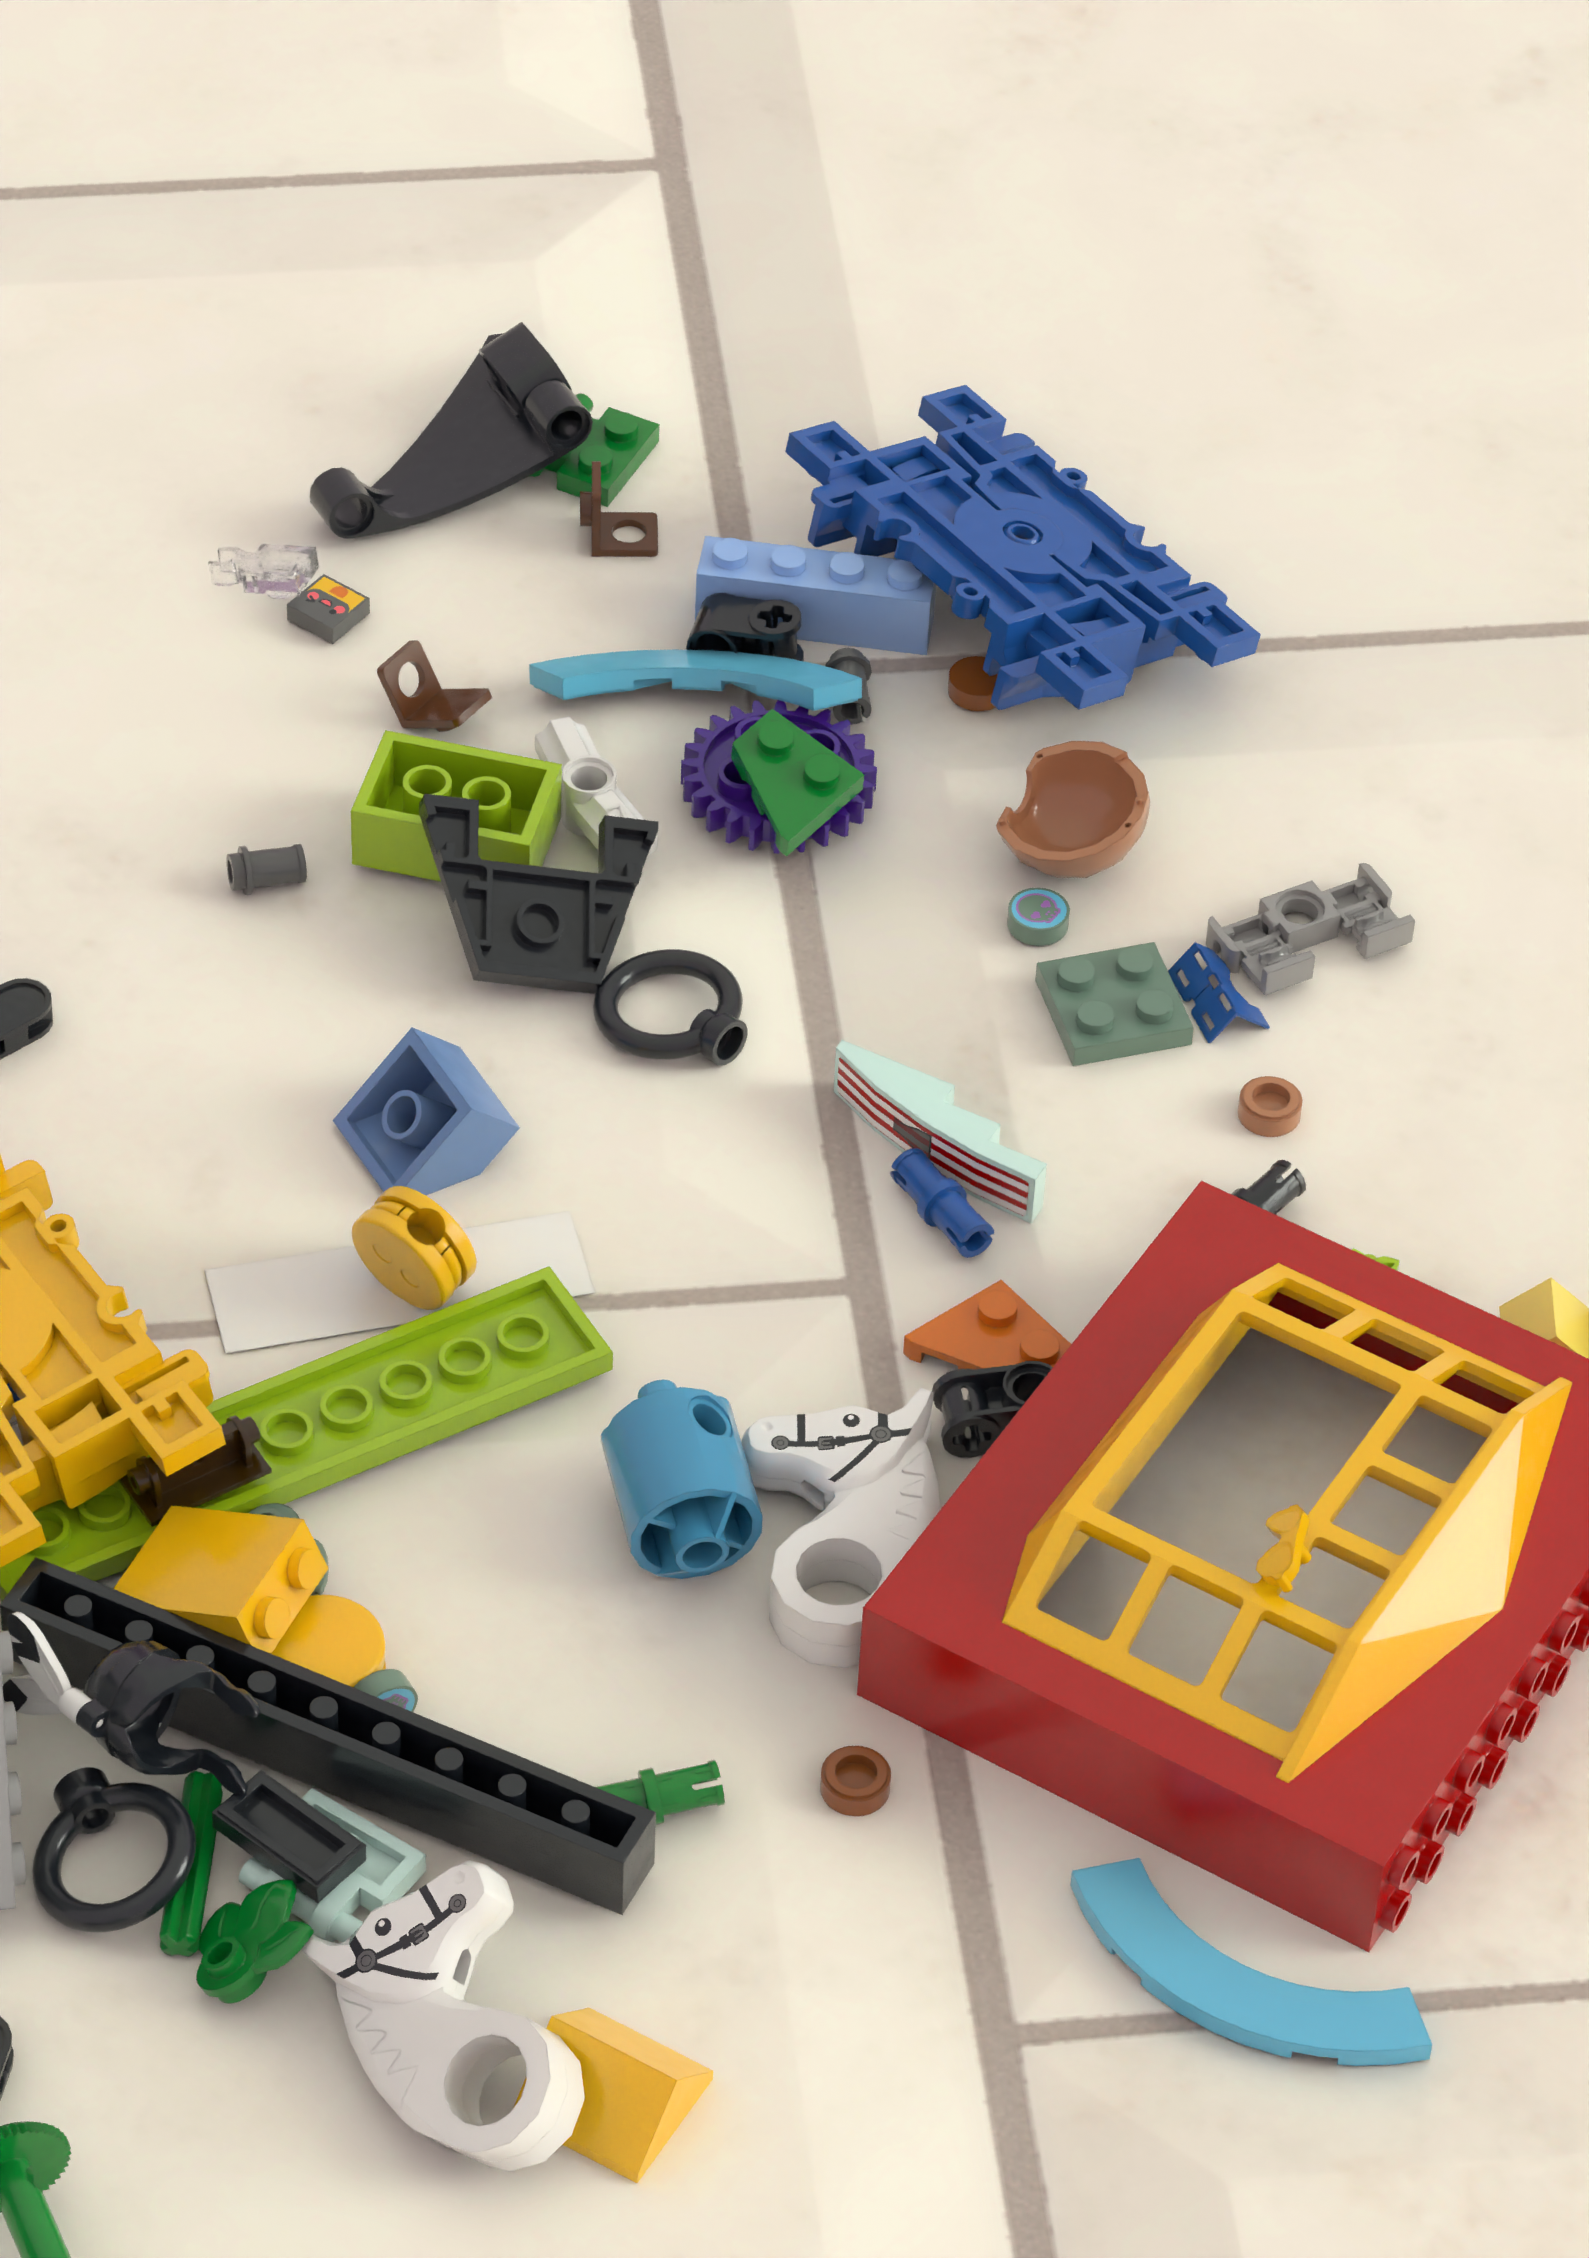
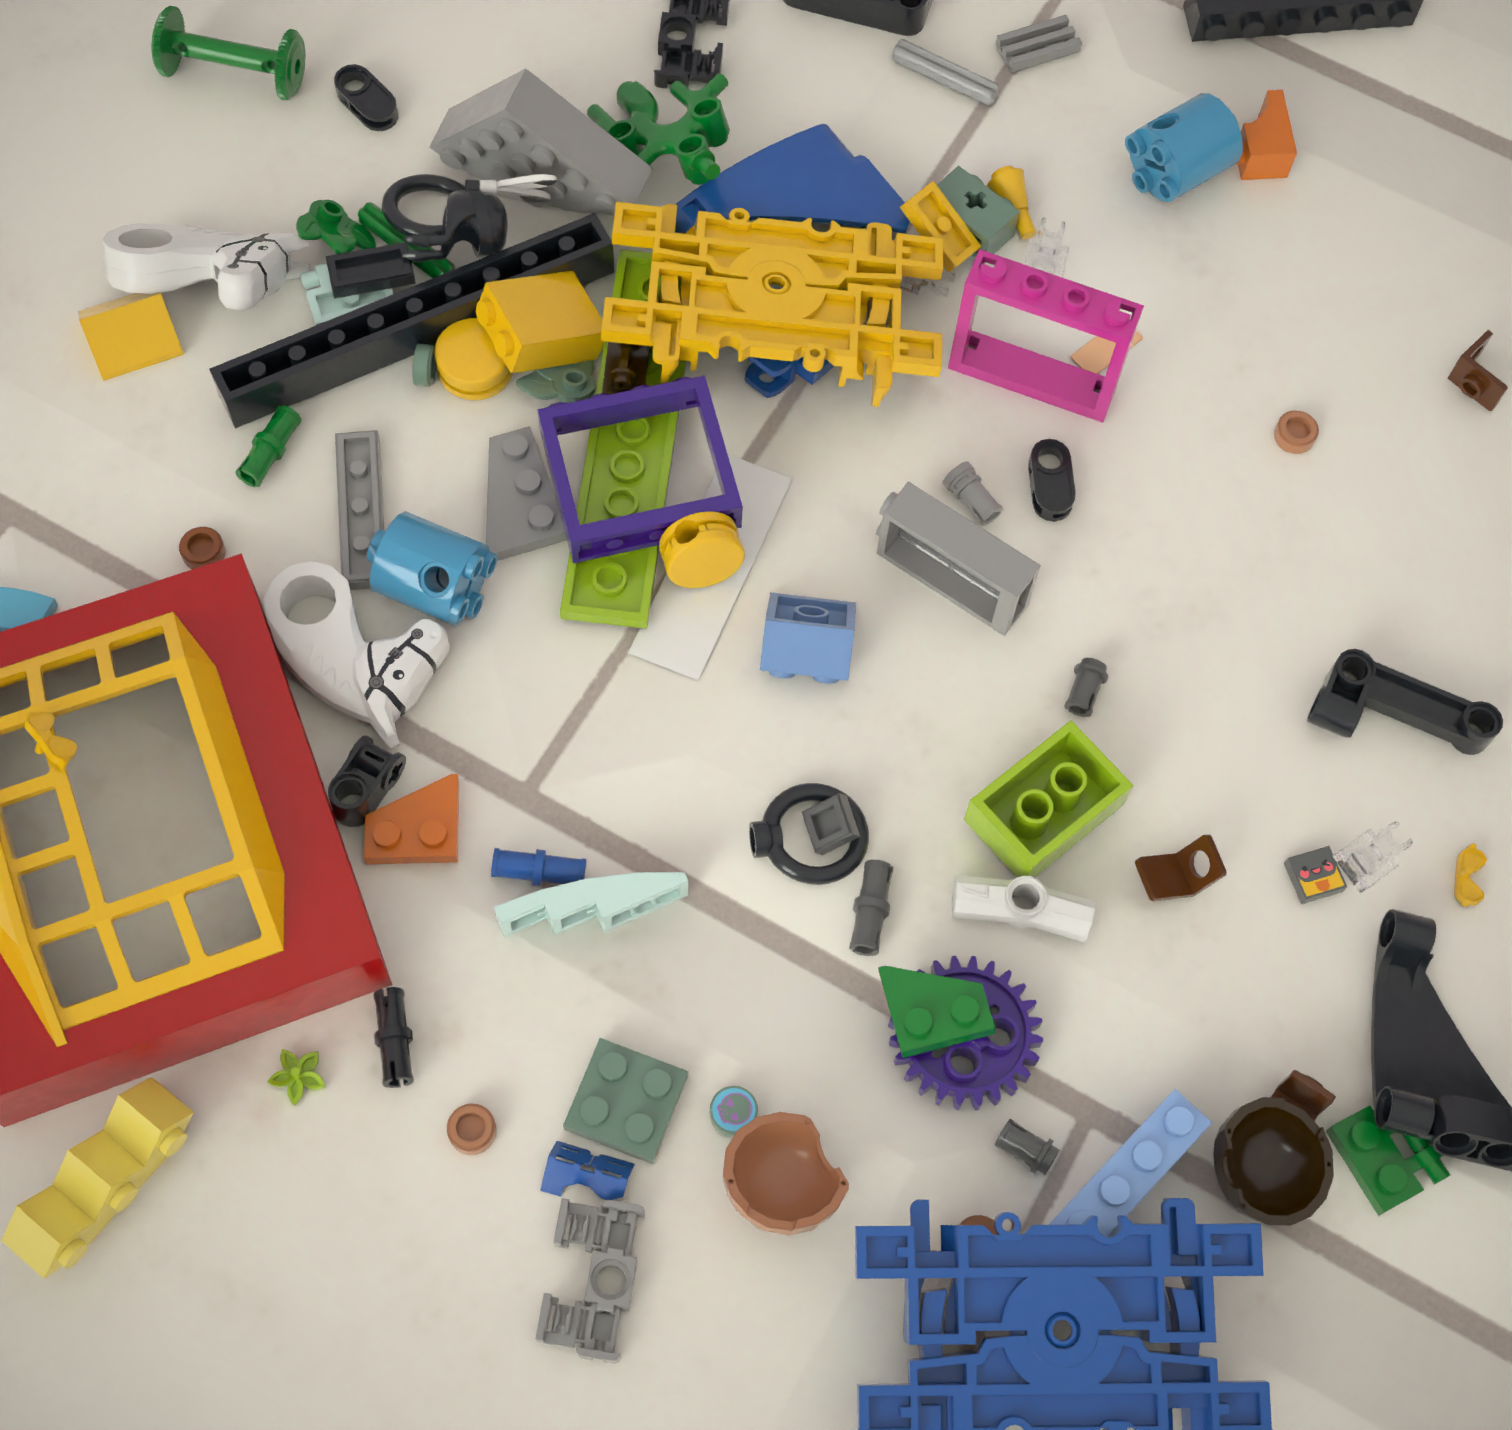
camera: 125 degrees right, 20 degrees up
black wing [419,794,658,994] -> none
medium azure tile [529,649,862,711] -> none
black piece [686,593,804,661] -> none
none -> light grey tile [335,430,384,590]
none -> light grey wing [486,426,567,561]
none -> dark purple window [537,375,743,563]
none -> dark grey tile [802,793,860,855]
none -> dark grey pin [849,860,894,956]
none -> light grey piece [876,481,1041,636]
none -> light grey pin [942,461,1003,526]
none -> dark brown cylinder [1213,1097,1334,1226]
none -> black piece [1307,649,1503,755]
none -> yellow piece [1454,843,1487,907]

